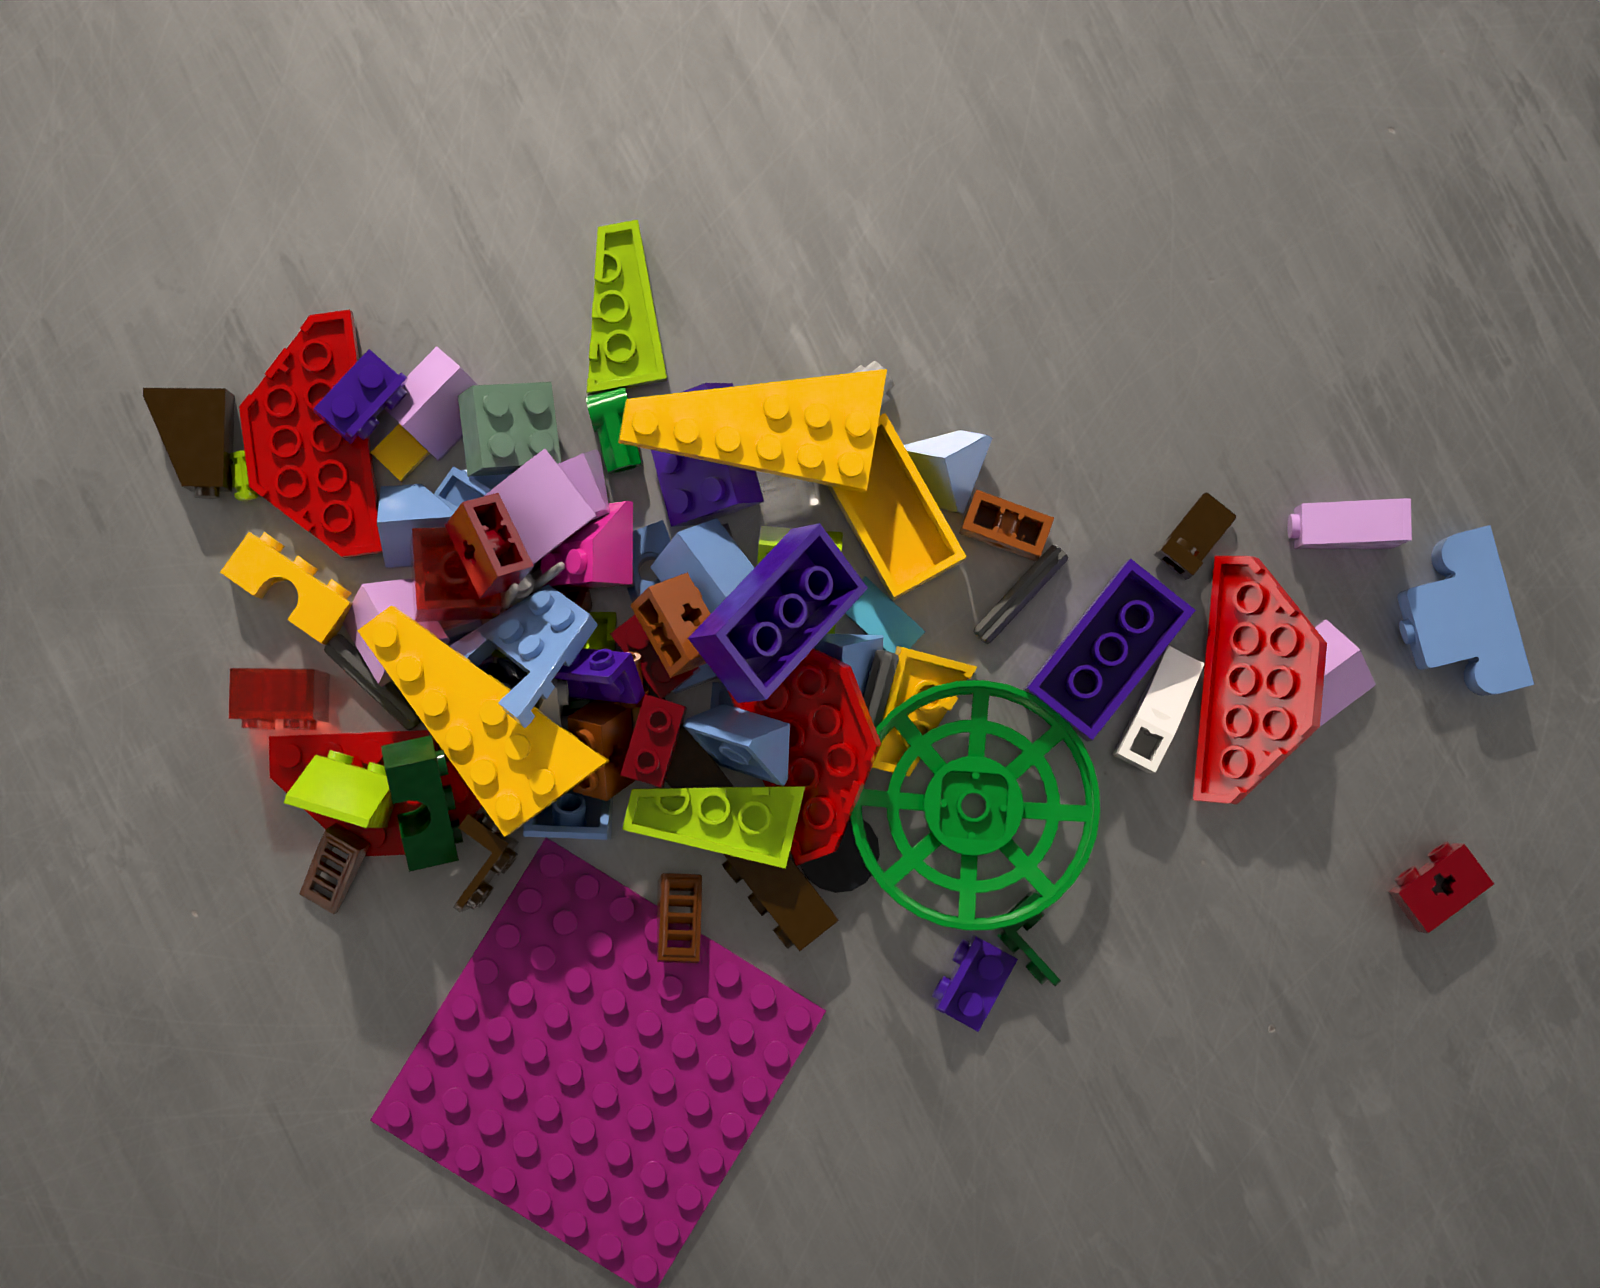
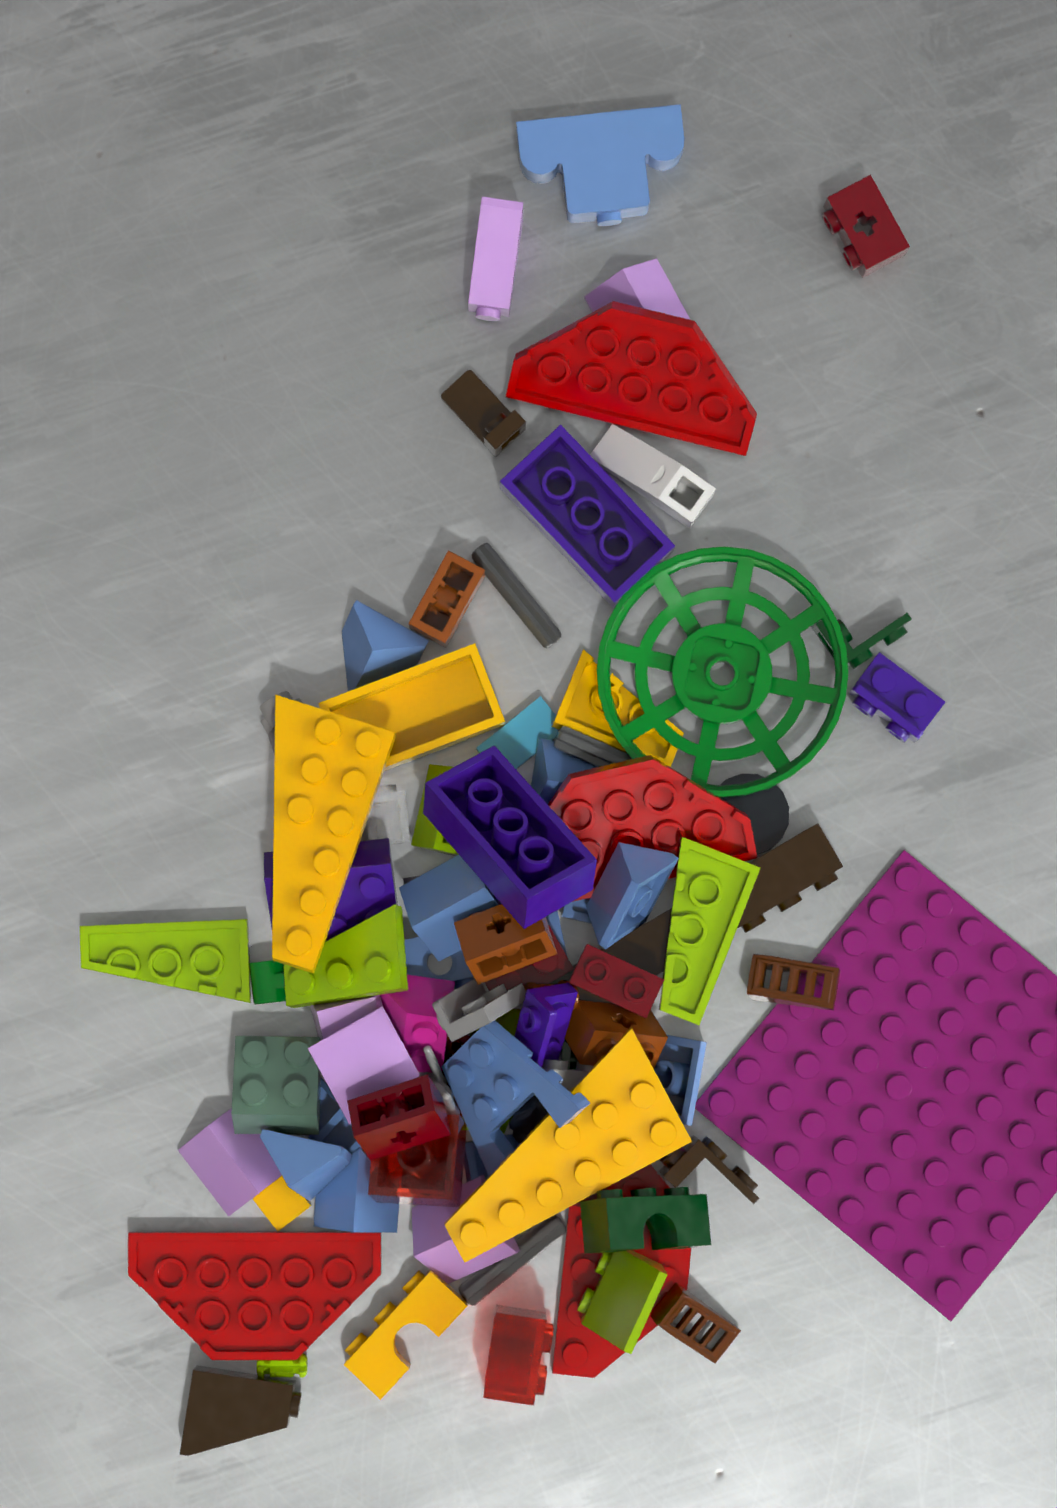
camera: 85 degrees left, 0 degrees up
dark purple bracket [313,349,408,444] -> none
none -> medium blue slope [260,1129,352,1202]
none -> lime wing [284,905,408,1008]
none -> light grey bracket [432,979,526,1042]

